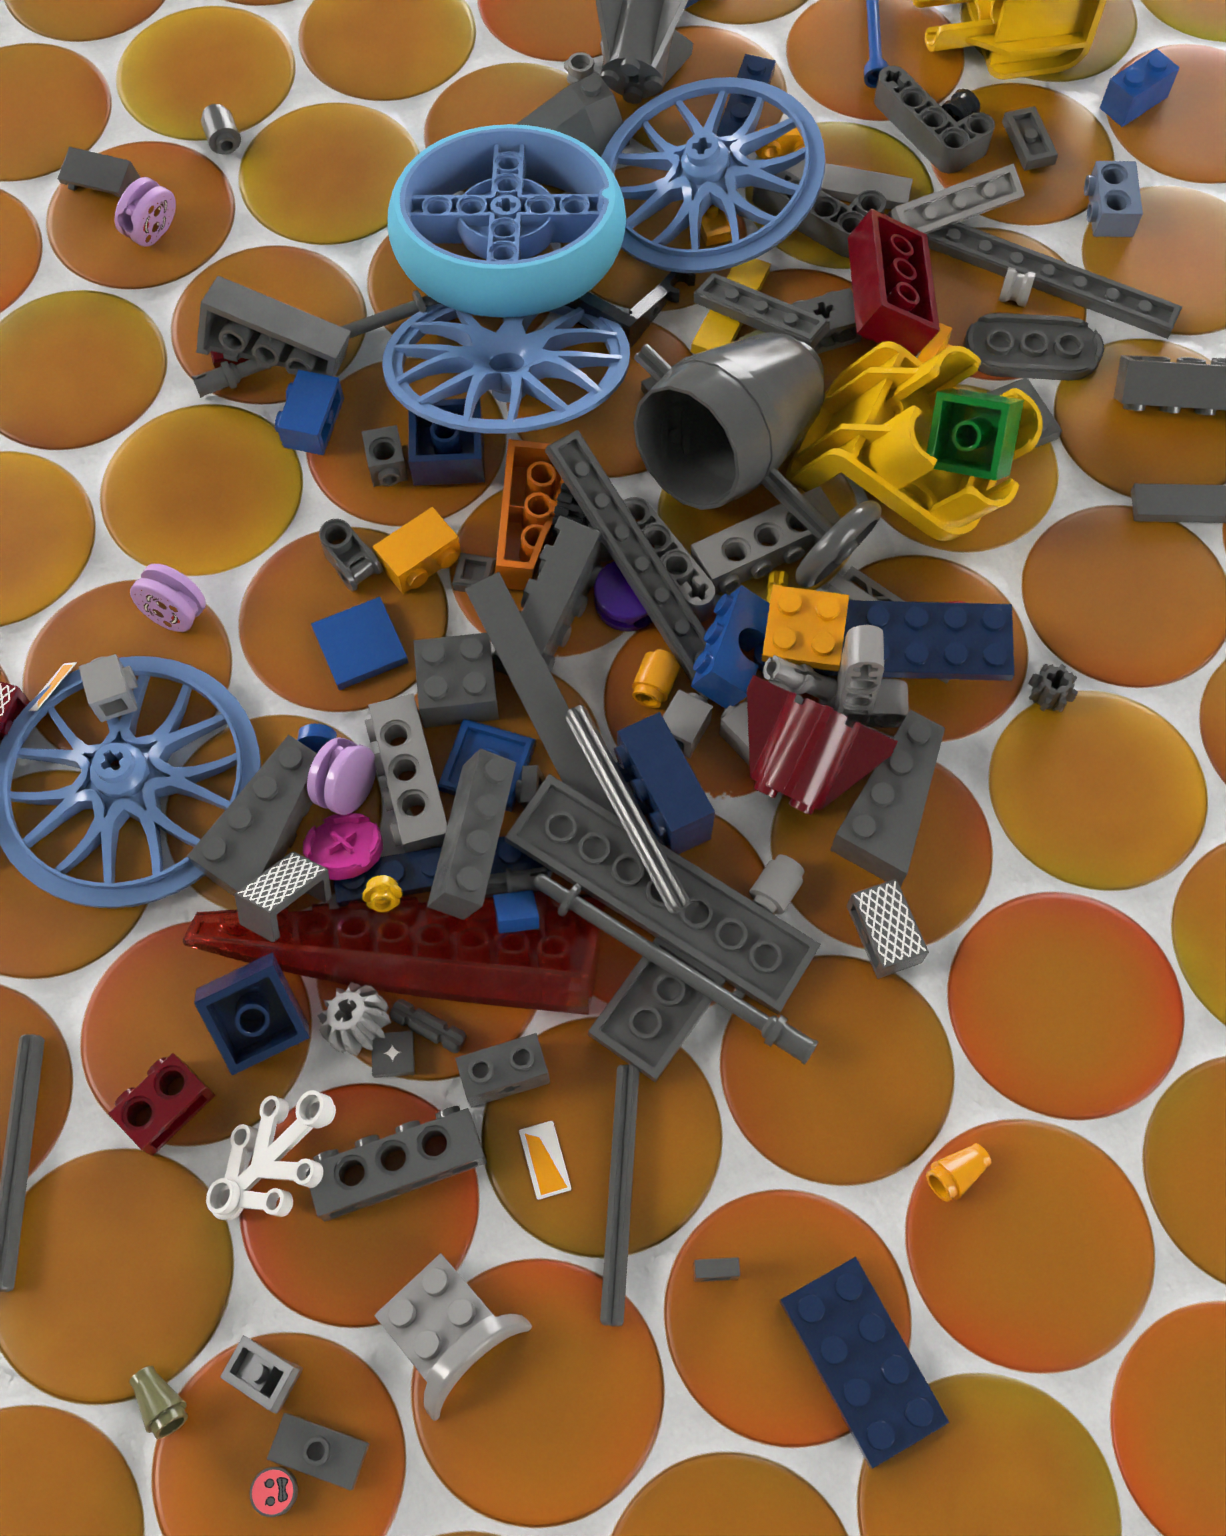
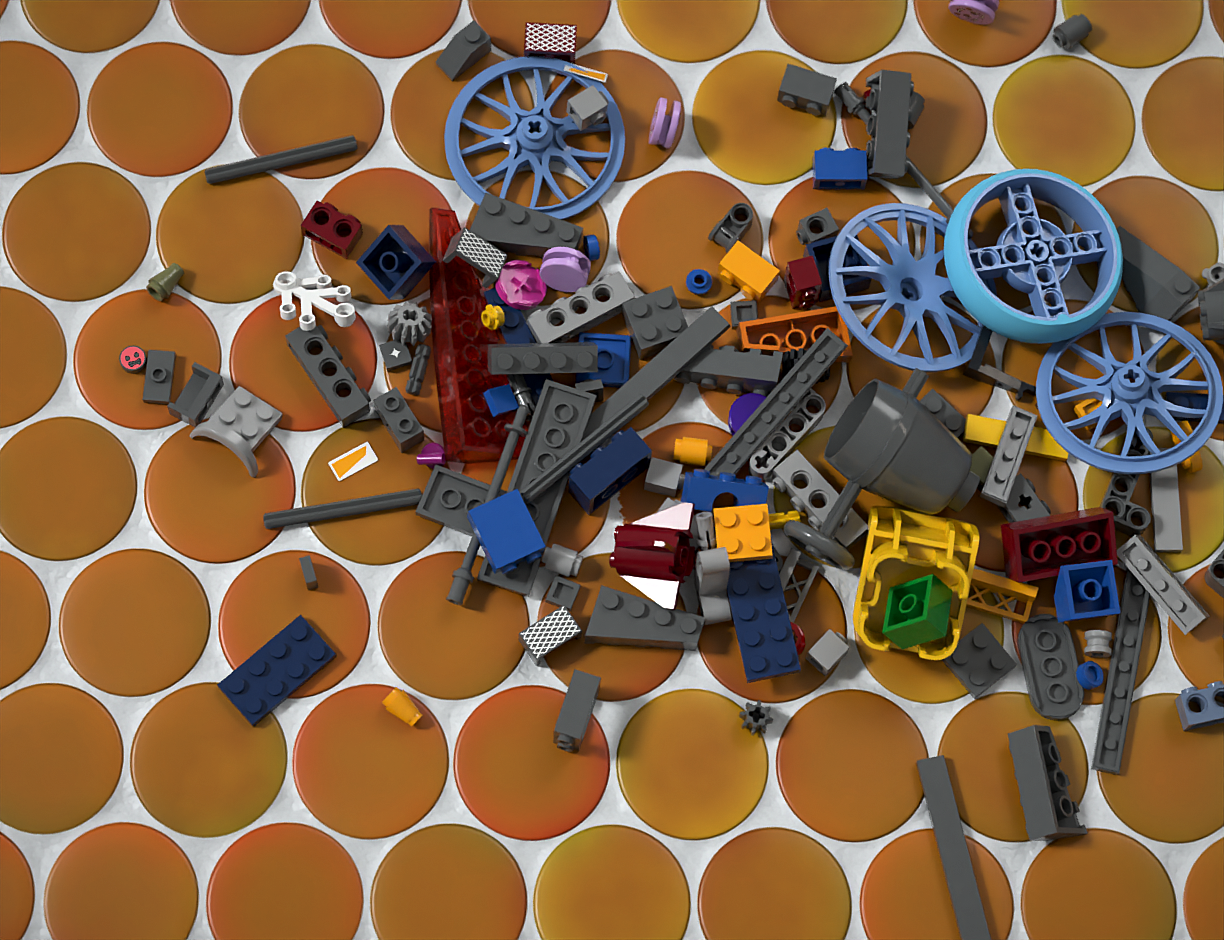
camera: 70 degrees right, 5 degrees up
slope [220,1335,303,1414] -> none
blue tile [311,597,409,690] -> none
none -> dark grey panel [167,362,224,427]
none -> magenta plate [417,443,447,469]
none -> blue brick [467,489,546,575]
none -> dark grey tile [546,575,581,612]
none -> dark grey window [553,669,601,752]
none -> blue plate [686,269,712,295]
none -> dark grey brick [777,64,837,116]
none -> dark red brick [783,255,822,309]
none -> light grey brick [805,629,850,677]
none -> blue slope [1054,560,1120,623]
none -> blue tile [1076,661,1104,690]

